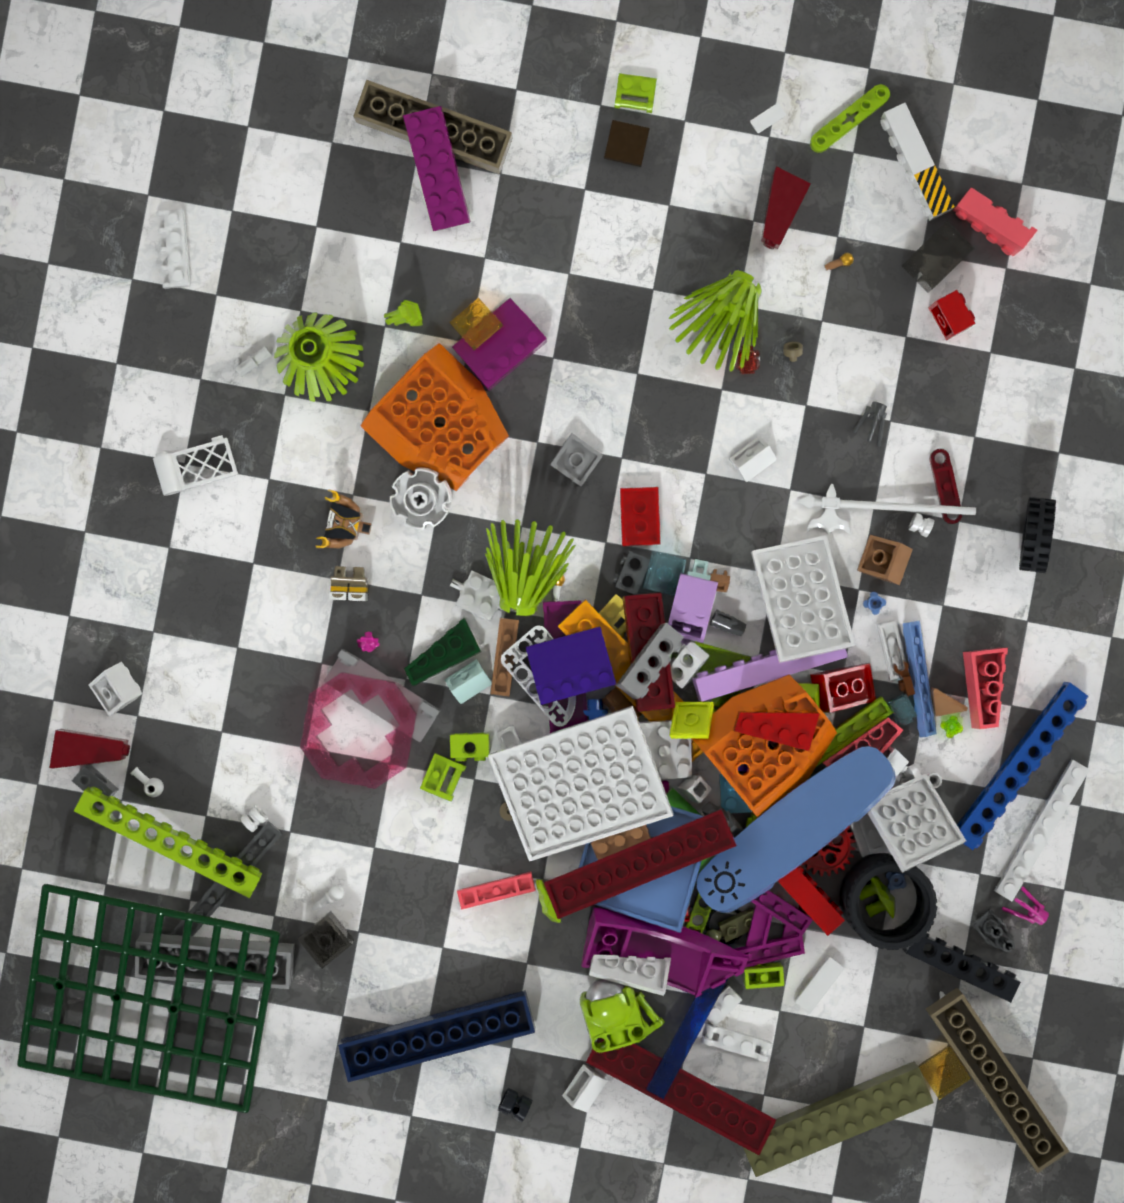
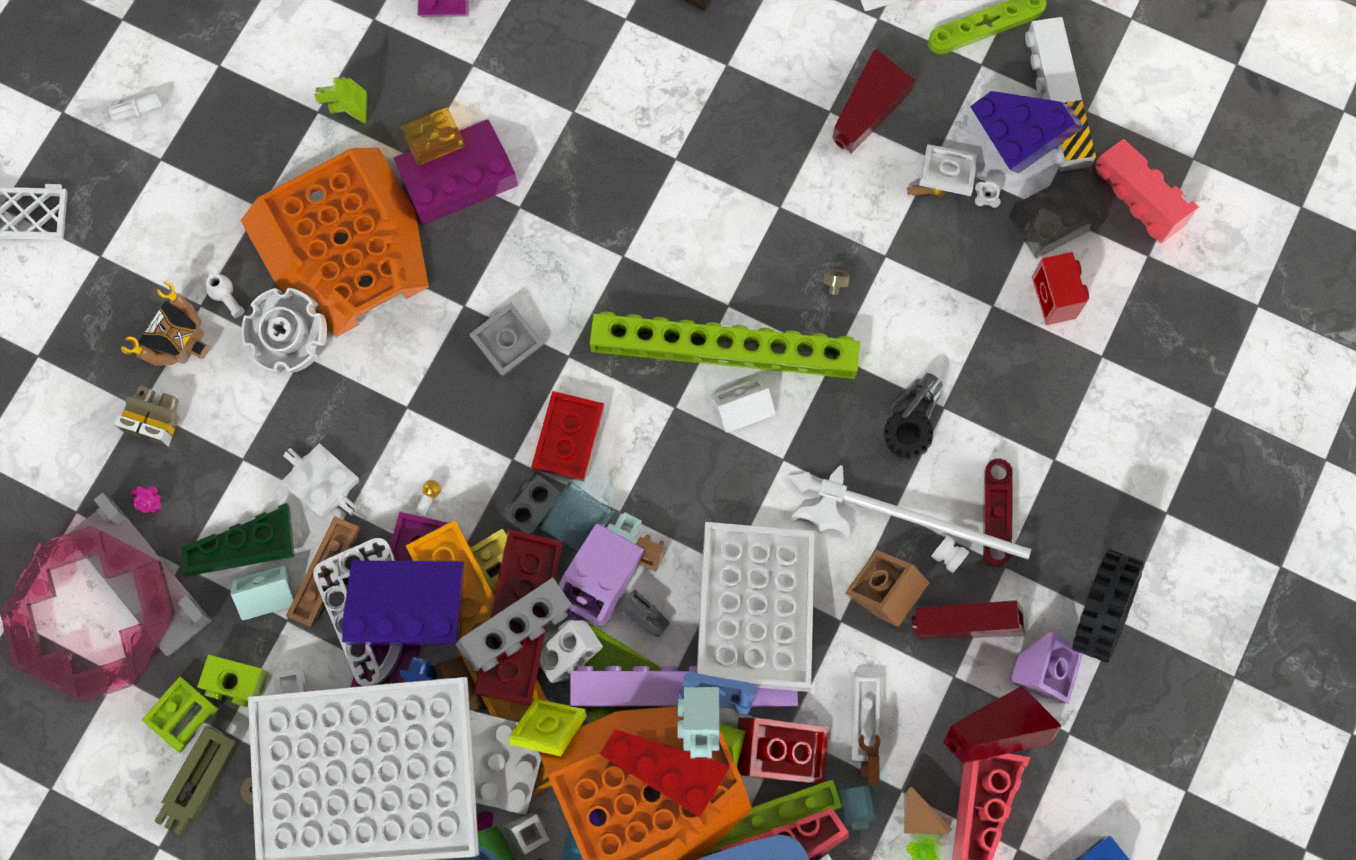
camera: 20 degrees right, 15 degrees down
lime plant [274,312,364,402] -> none
lime plant [485,519,576,616] -> none
lime plant [669,270,762,372] -> none
clear red head [735,346,760,374] -> none
medium blue plate [863,592,886,615] -> none
medium blue plate [903,620,937,737] -> none
none -> olive hinge [155,726,240,836]
none -> white bar [205,274,245,318]
none -> lime brick [590,311,860,379]
none -> medium blue plate [678,672,757,715]
none -> light aqua brick [678,687,719,758]
none -> black tyre [884,408,933,459]
none -> dark red slope [911,600,1025,639]
none -> white tile [919,144,978,196]
none -> dark red slope [943,686,1062,763]
none -> dark purple brick [970,91,1084,173]
none -> white plate [974,182,1001,208]
none -> lavender slope [1010,632,1083,704]

